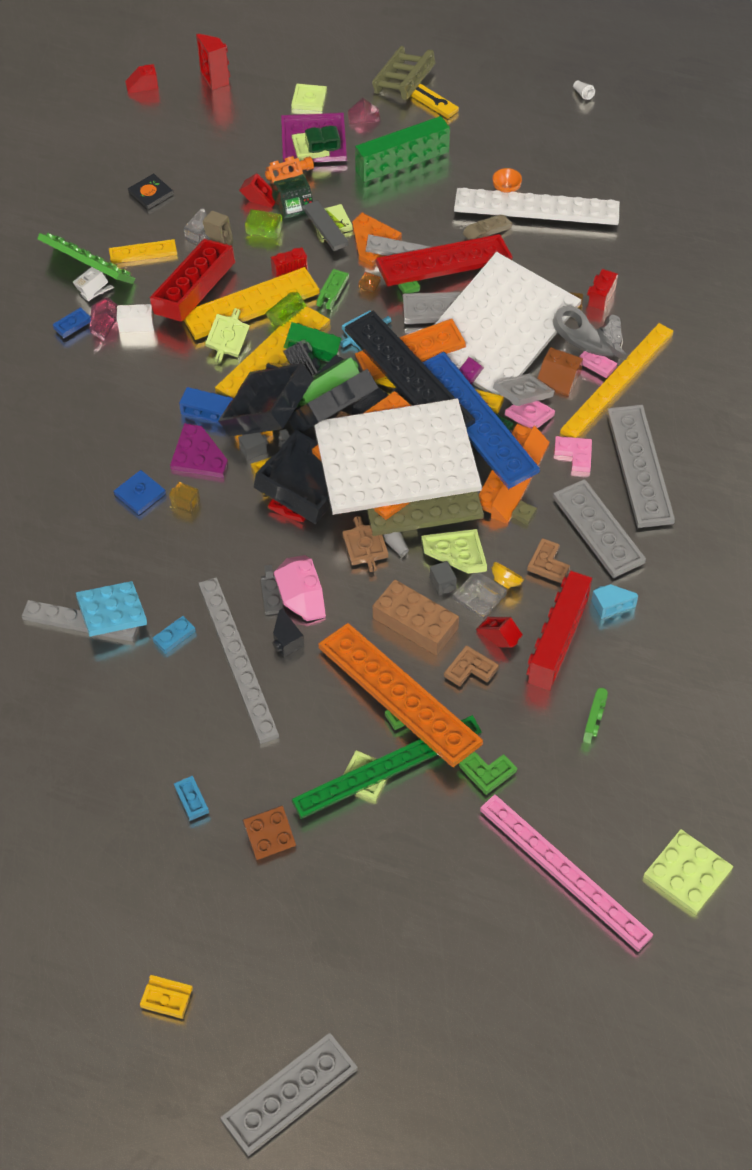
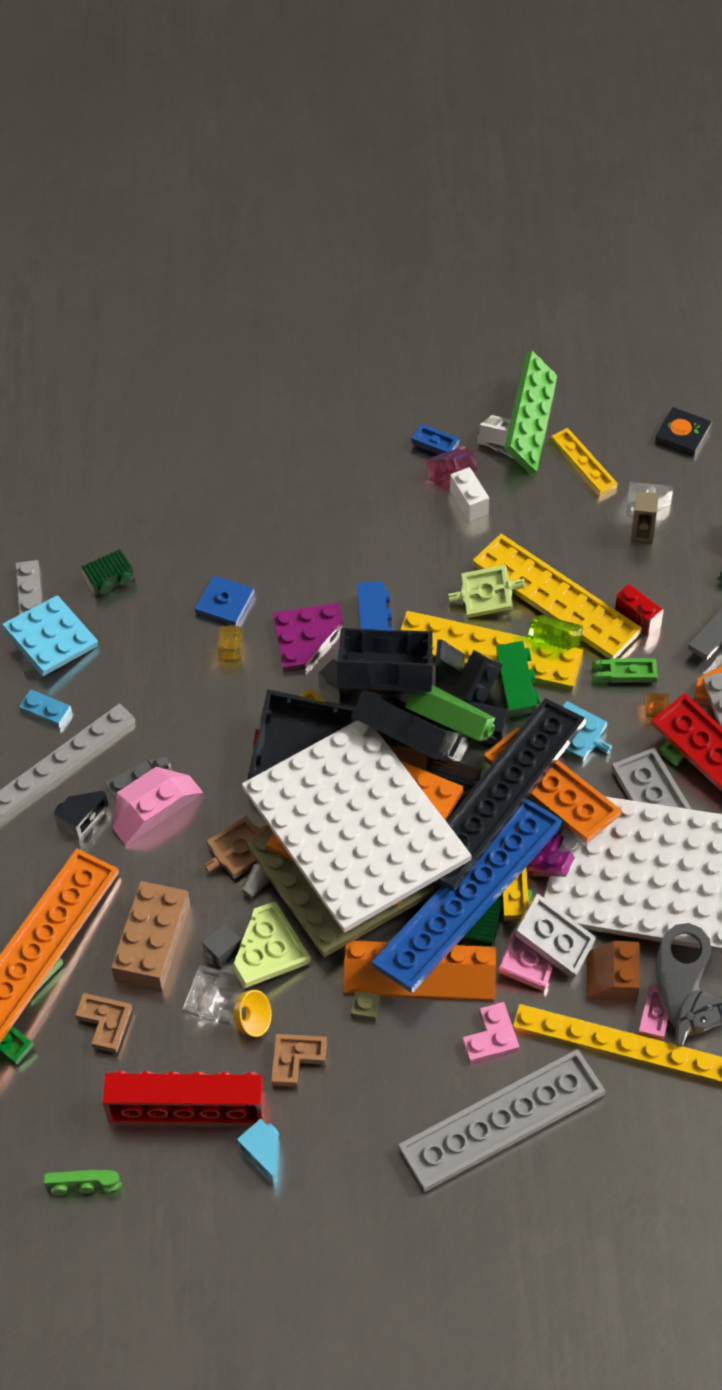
camera: 70 degrees right, 0 degrees up
red brick [150,239,235,322] -> none
clear neon green brick [245,209,283,239] -> none
red slope [476,617,523,648] -> none
light grey plate [553,479,646,578] -> none
none -> dark green brick [81,549,135,596]

